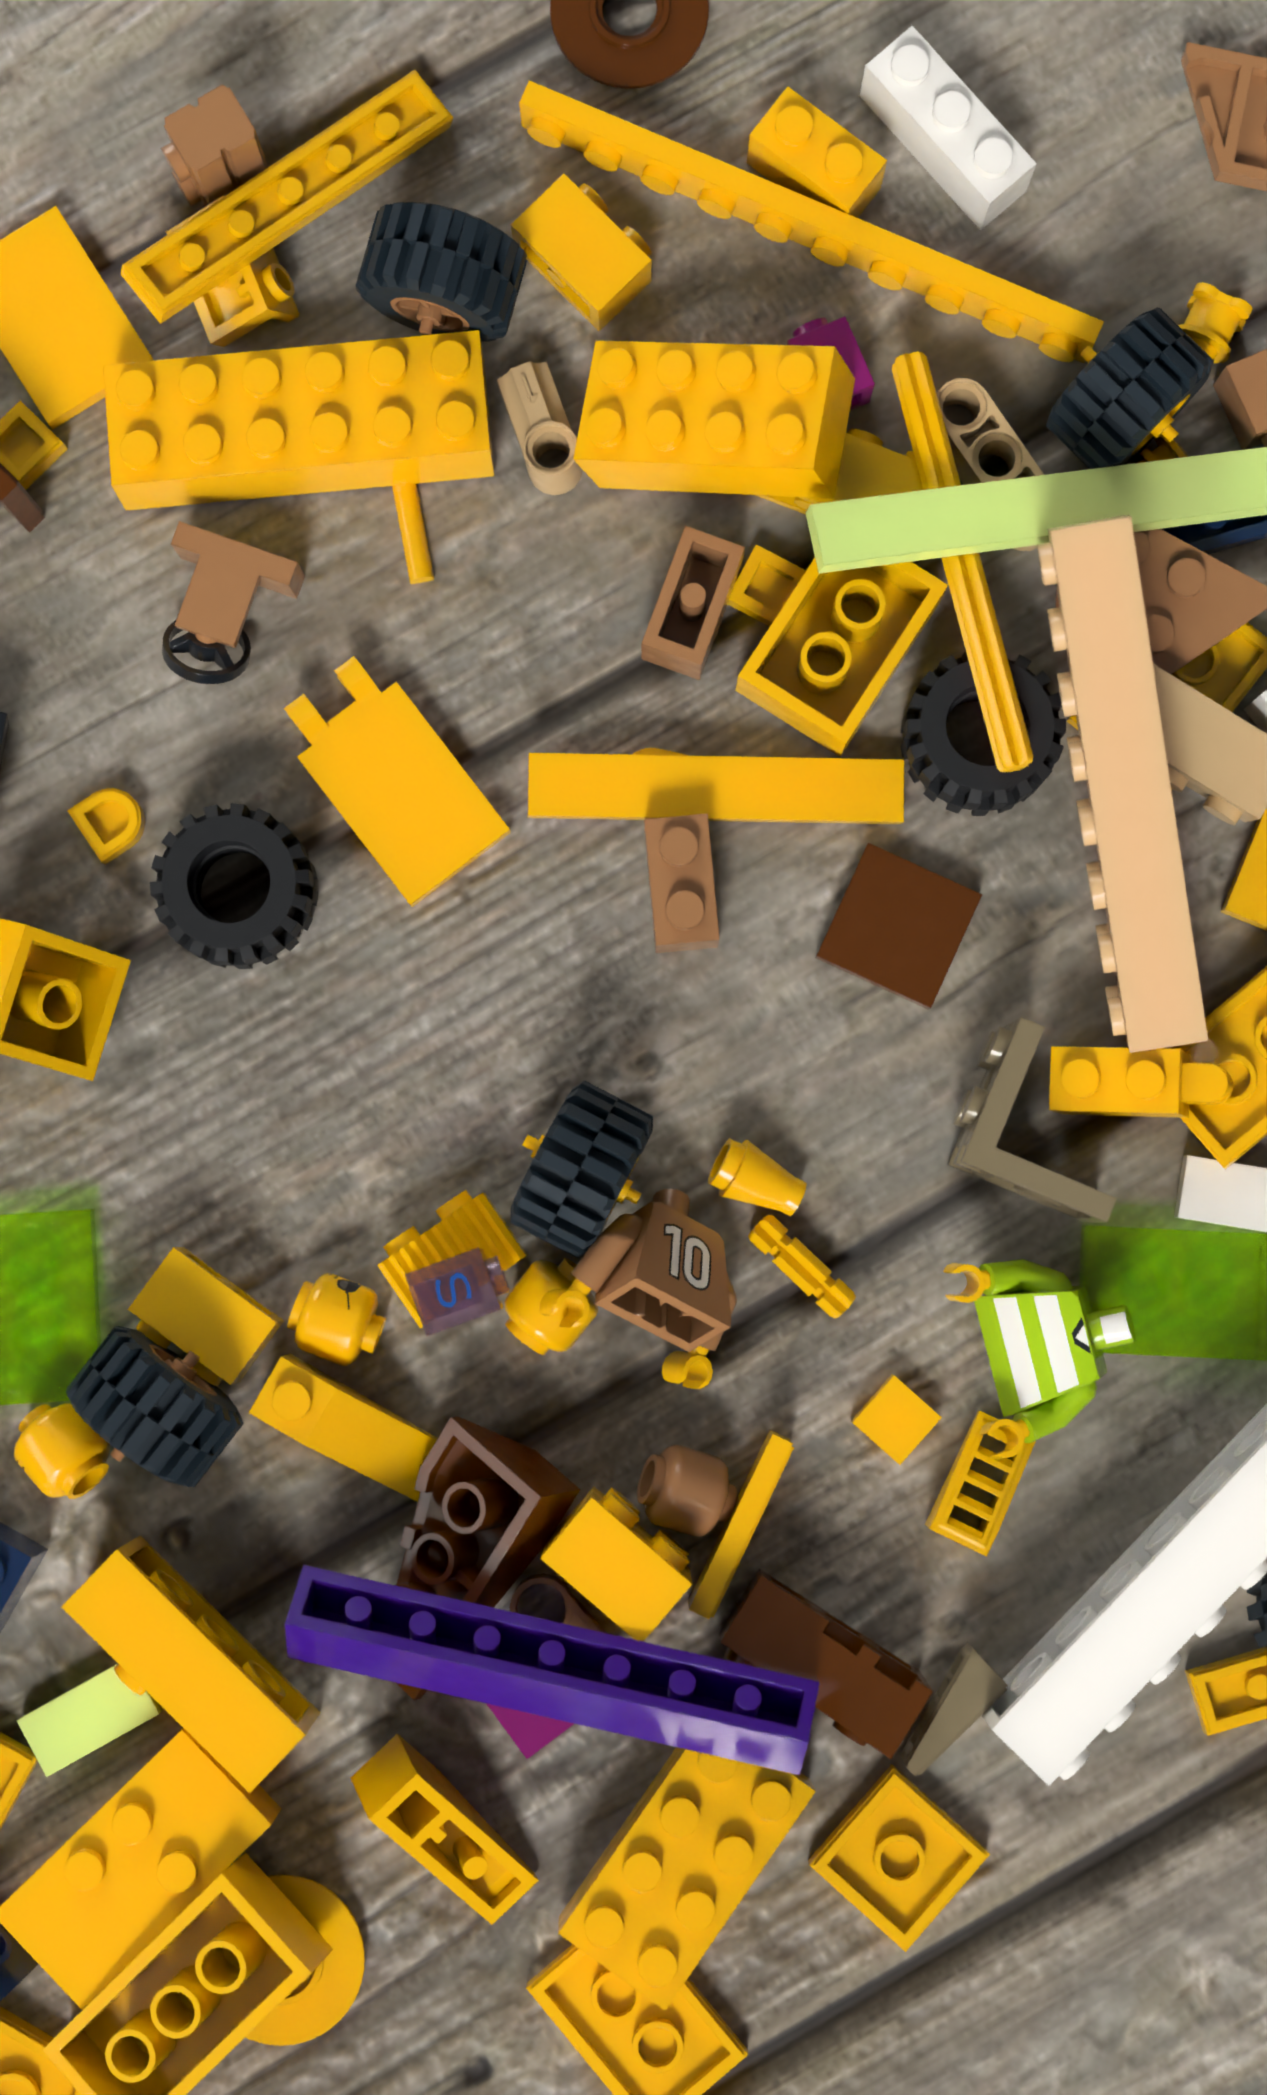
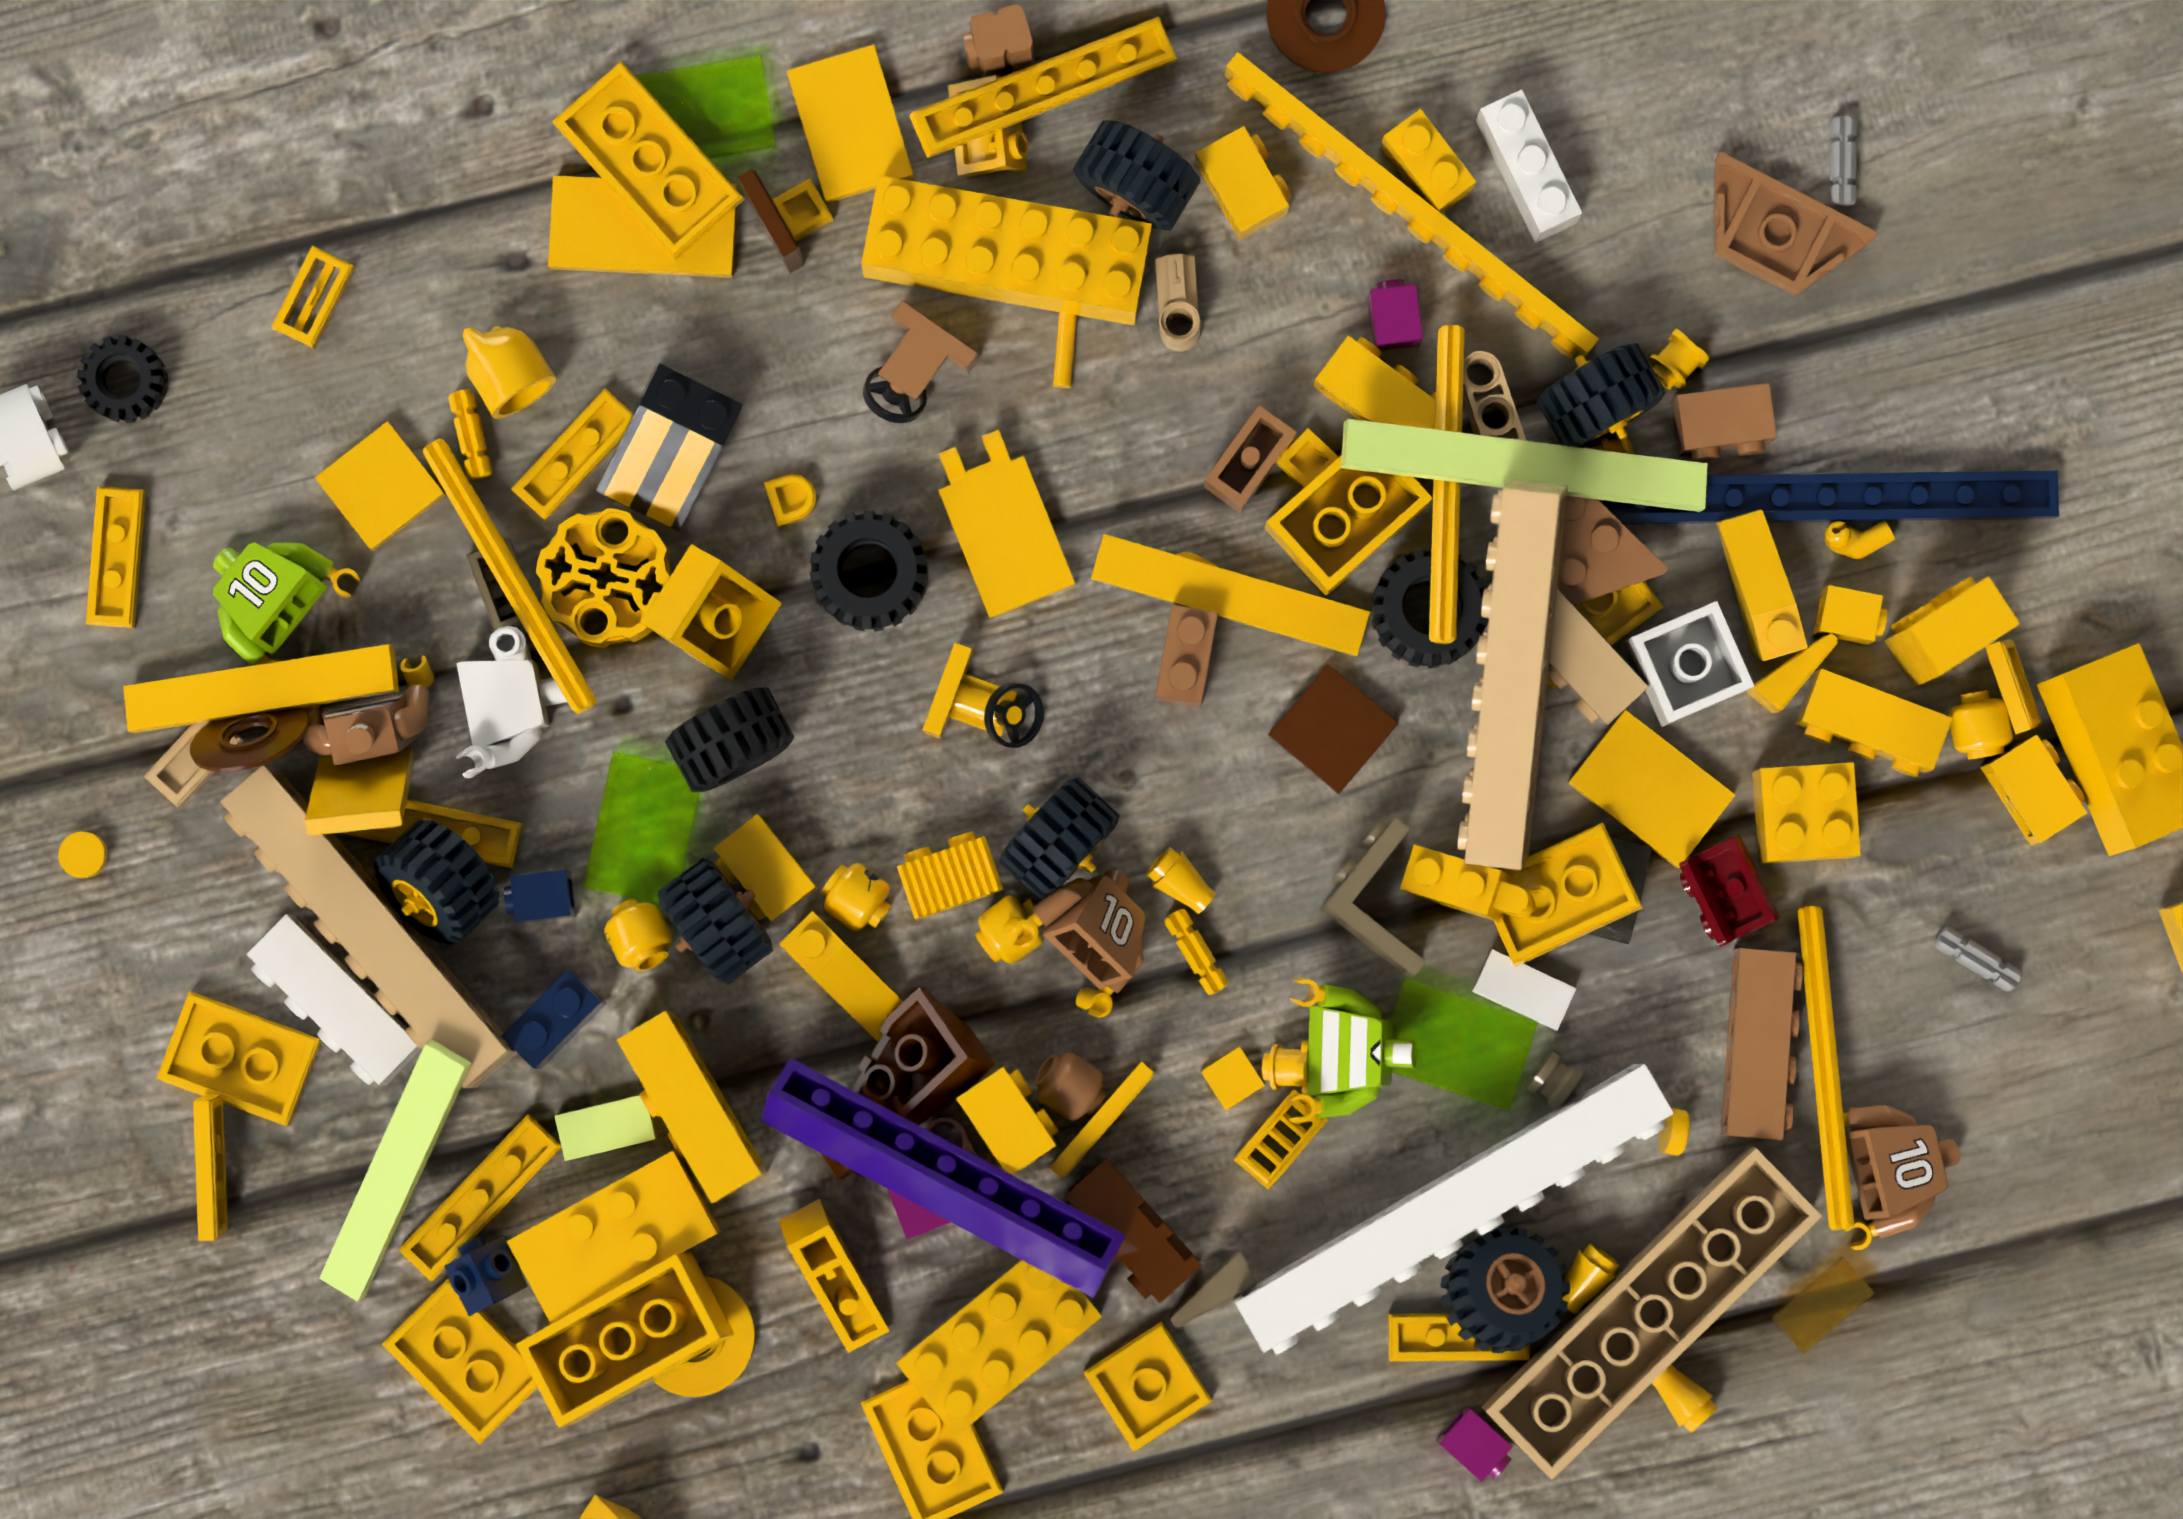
camera: 15 degrees right, 0 degrees up
brick [405,1247,510,1336] -> none
yellow brick [573,341,855,499] -> none
none -> black tyre [665,687,795,792]
none -> yellow piece [922,643,1044,748]
none -> yellow brick [1262,1040,1311,1096]

